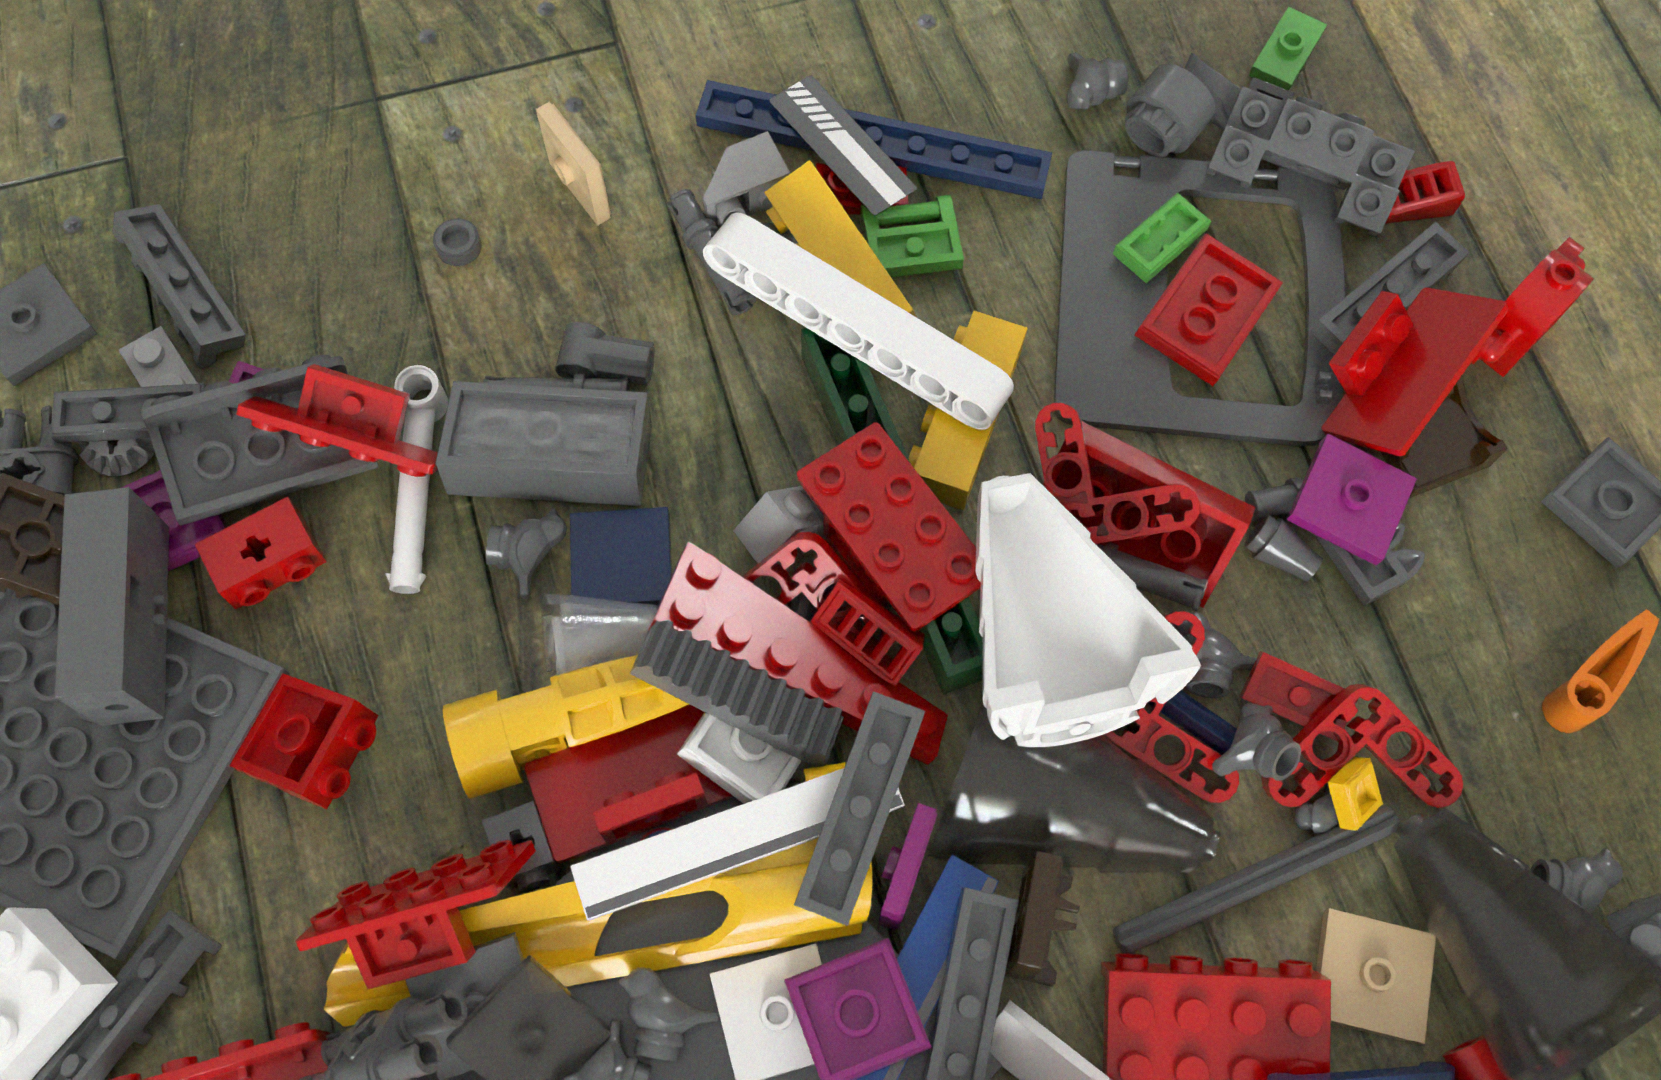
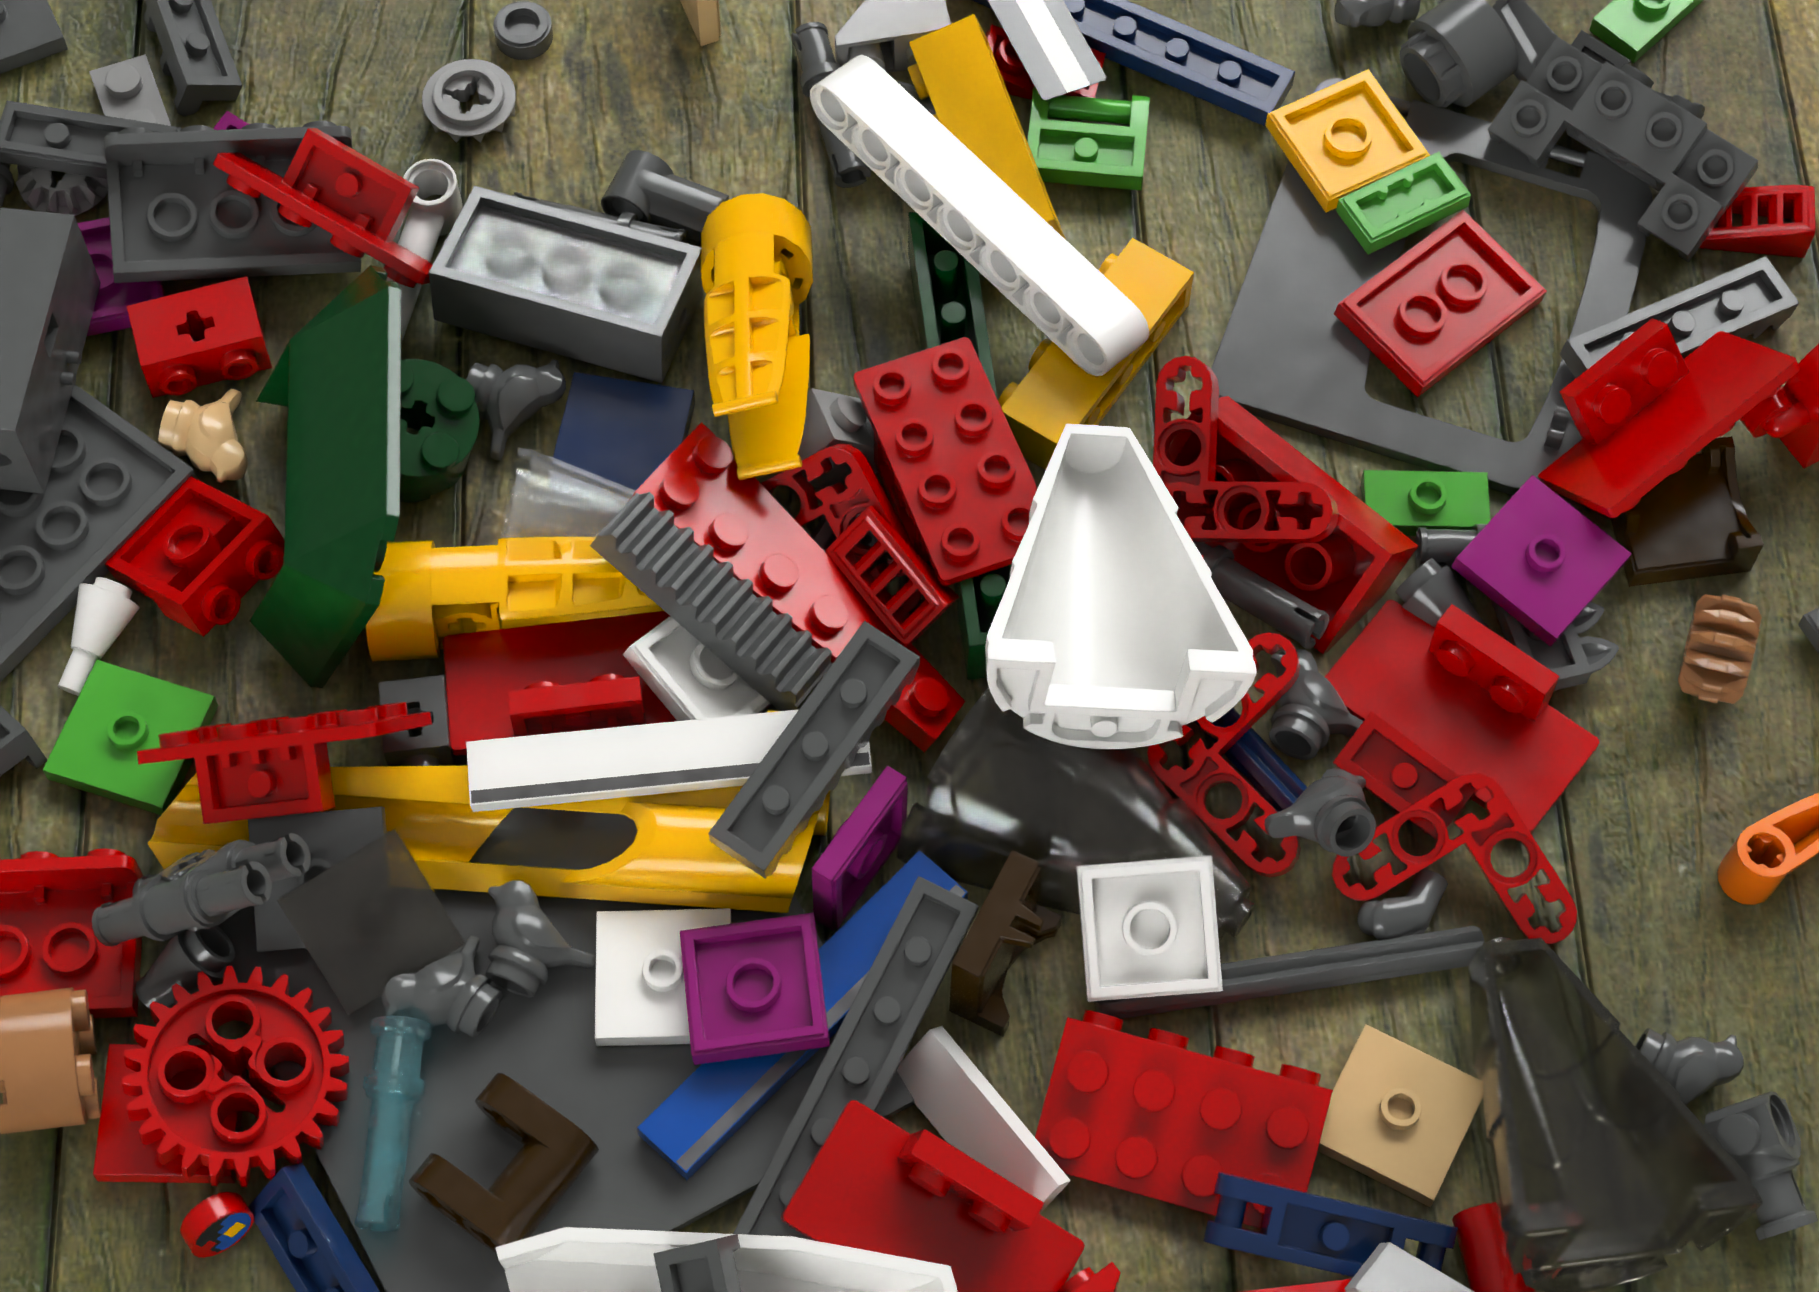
camera: 15 degrees right, 5 degrees down
yellow tile [1327,757,1383,831] -> none
none -> bright green plate [43,660,219,815]
none -> white cone [58,577,140,696]
none -> tan animal [158,388,248,483]
none -> dark green slope [249,265,401,688]
none -> dark green brick [400,359,479,503]
none -> light grey gear [422,59,516,143]
none -> yellow piece [701,193,813,480]
none -> white plate [1076,855,1223,1002]
none -> yellow plate [1265,69,1430,213]
none -> red bracket [1325,600,1599,834]
none -> bright green plate [1361,470,1491,536]
none -> medium nougat gear [1678,594,1762,704]

